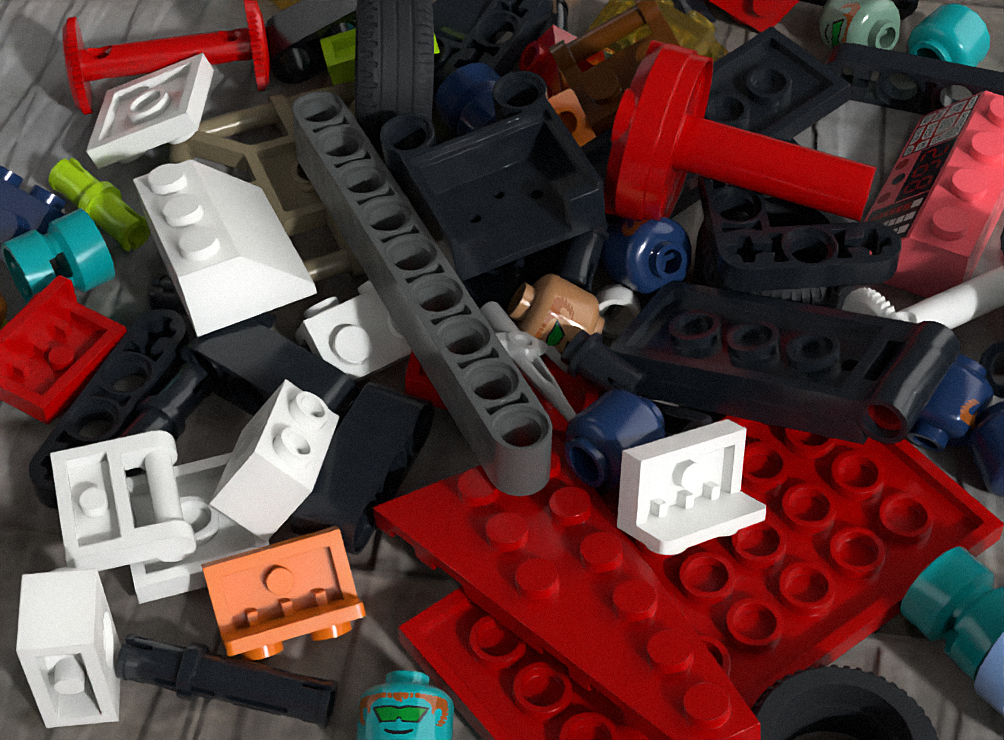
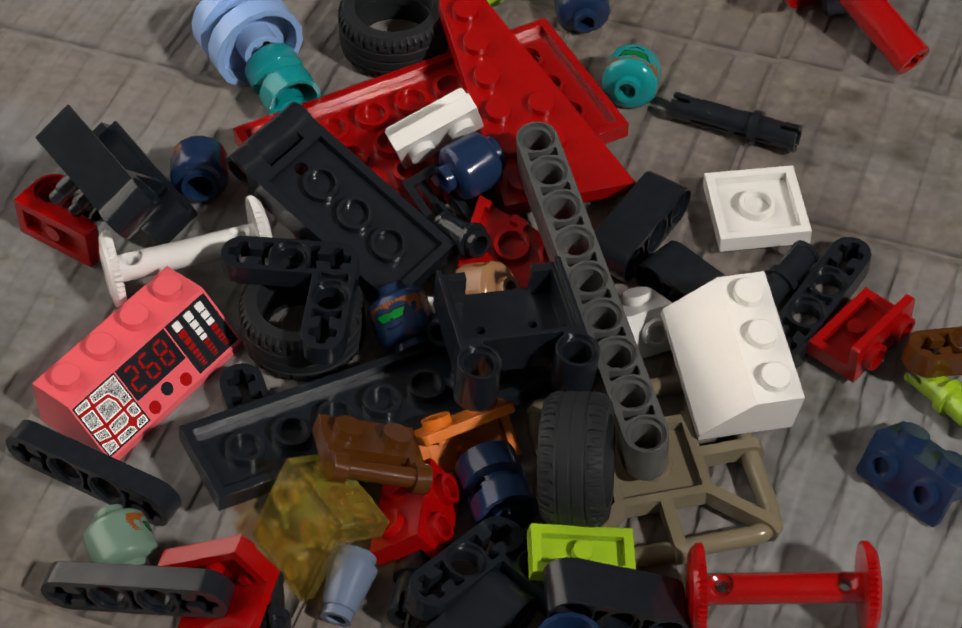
camera: 170 degrees left, 0 degrees up
teal wheel [1,208,115,304] -> none
white brick [16,567,121,728] -> none
lime pin [48,158,151,251] -> none
white plate [50,430,196,571] -> none
white plate [86,53,214,169] -> none
orange bracket [201,526,366,661] -> none
white brick [209,379,339,542] -> none
light grey piece [480,301,577,422] -> none
red piece [604,40,877,222] -> none
dark blue head [907,354,993,452] -> none
teal head [908,3,990,67] -> none

